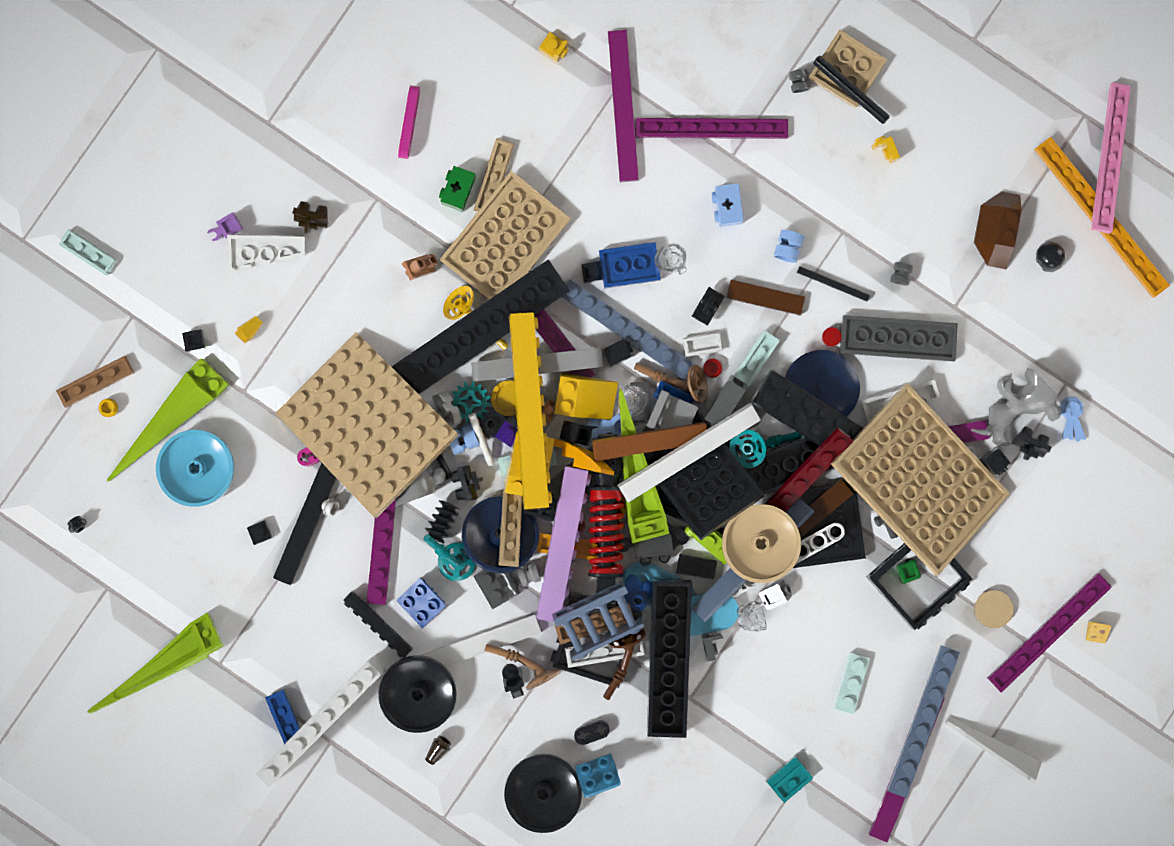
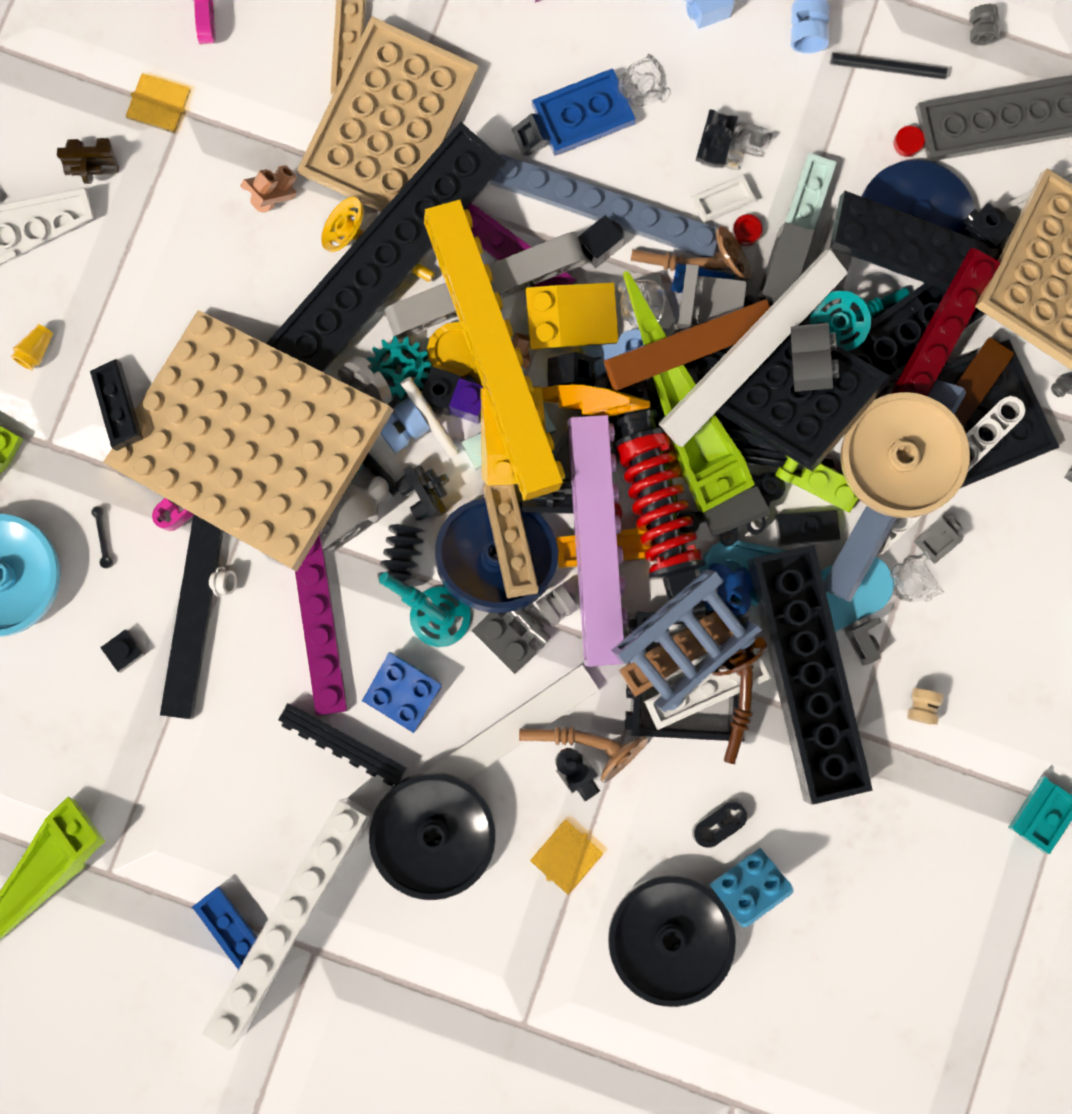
camera: 15 degrees left, 5 degrees down
dark brown cone [425,735,451,765] -> none
green brick [439,166,476,212] -> none
reddish brown tile [726,280,805,316] -> none
none -> black tile [90,359,143,451]
none -> black hinge [91,506,113,569]
none -> clear yellow piece [125,73,191,134]
none -> clear yellow piece [530,819,604,895]
none -> clear piece [725,122,773,170]
none -> dark grey brick [791,323,839,392]
none -> tan wheel [907,688,944,726]
none -> black brick [961,203,1015,248]

